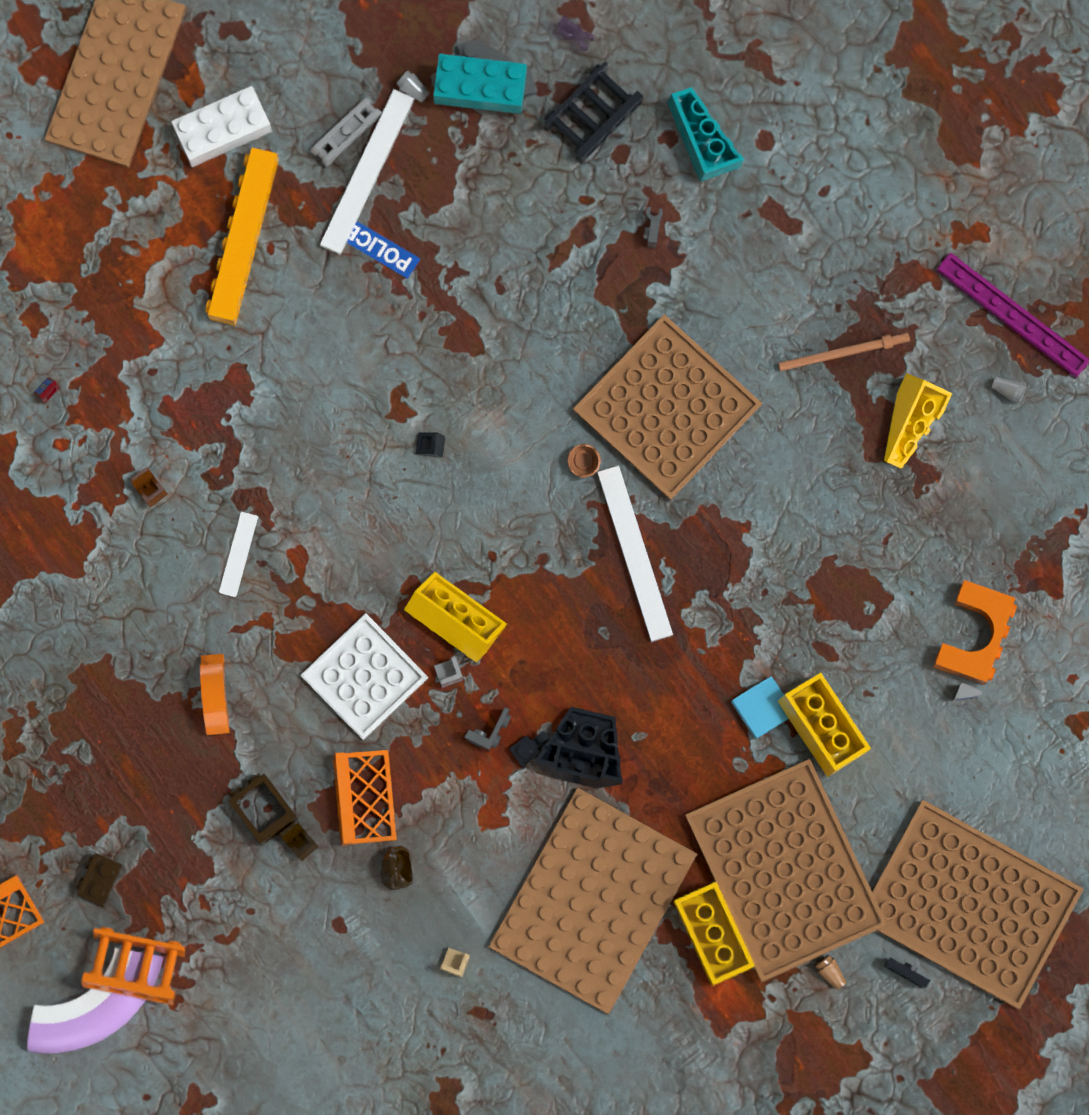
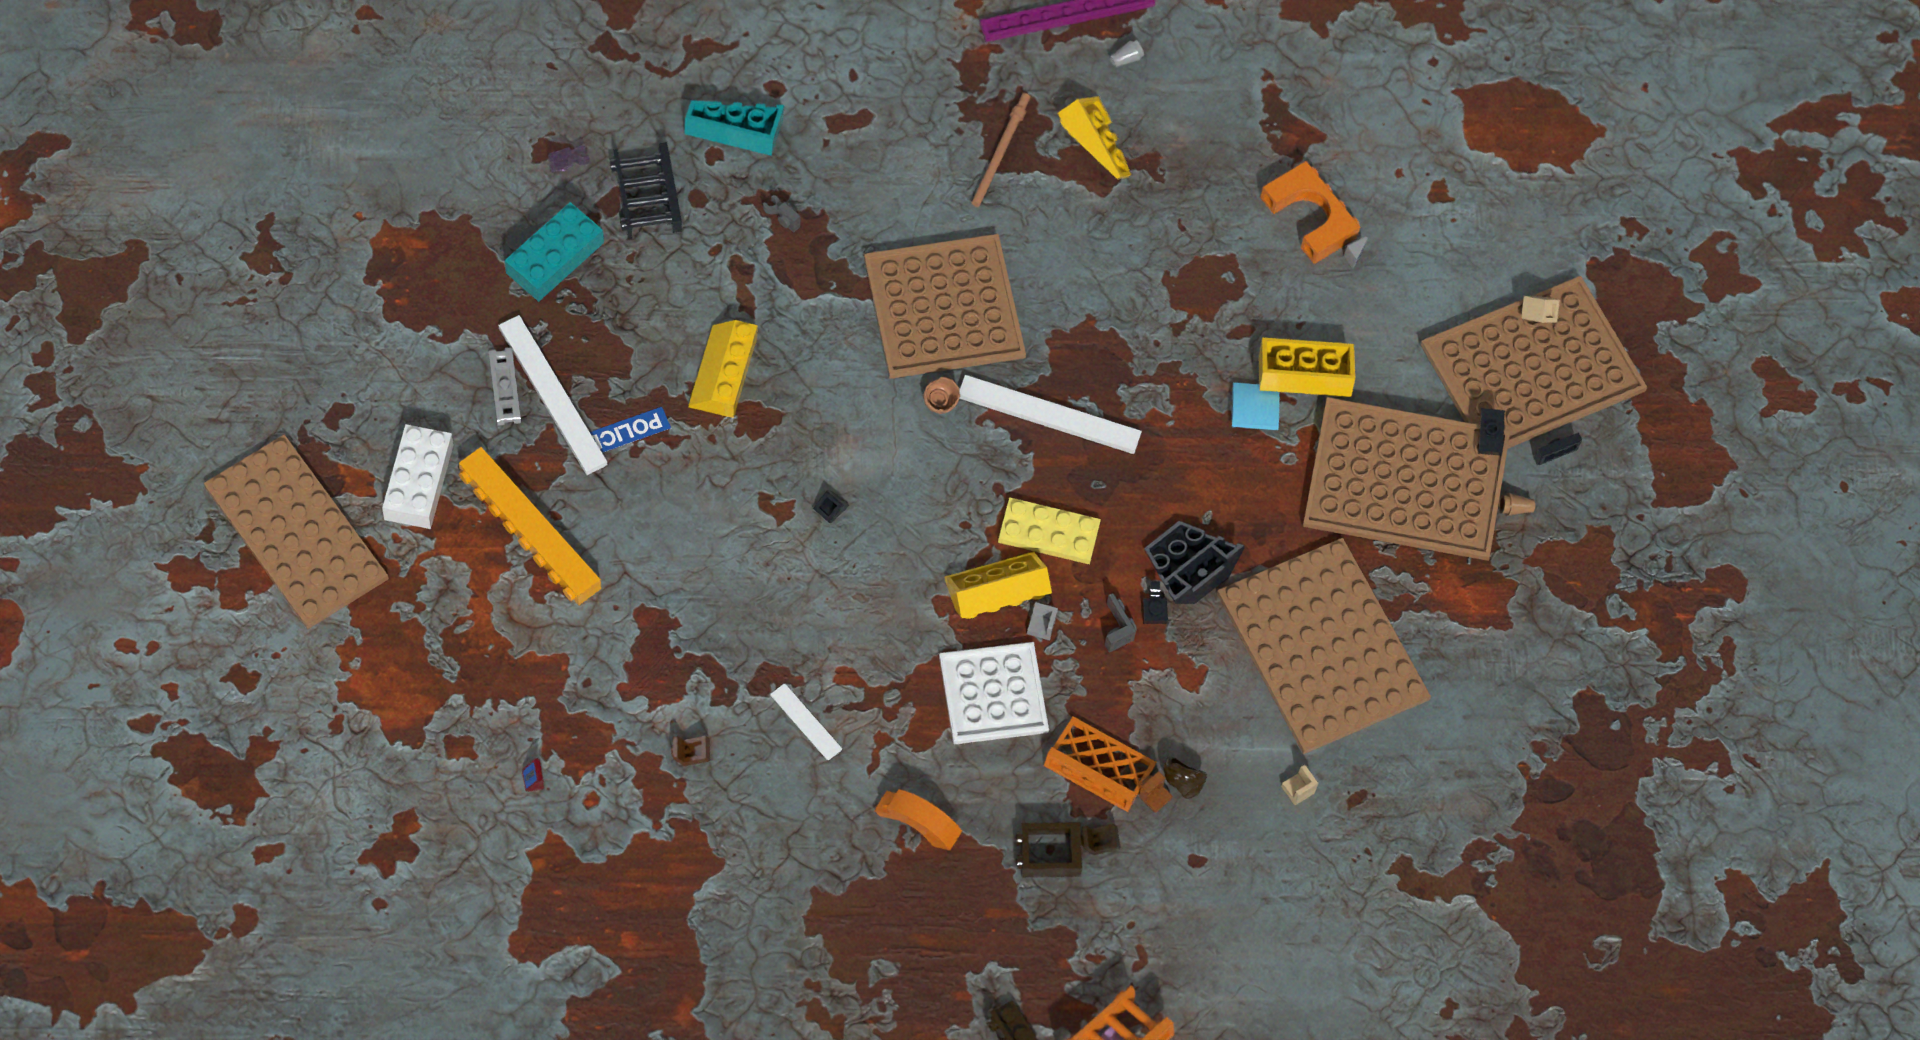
camera: 60 degrees left, 15 degrees down
light grey cone [397,71,429,102] -> none
yellow brick [674,882,755,986] -> none
none -> yellow slope [689,320,758,418]
none -> light yellow plate [998,497,1101,565]
none -> dark orange bracket [1139,771,1172,813]
none -> black plate [1478,408,1505,456]
none -> tan panel [1522,296,1560,323]

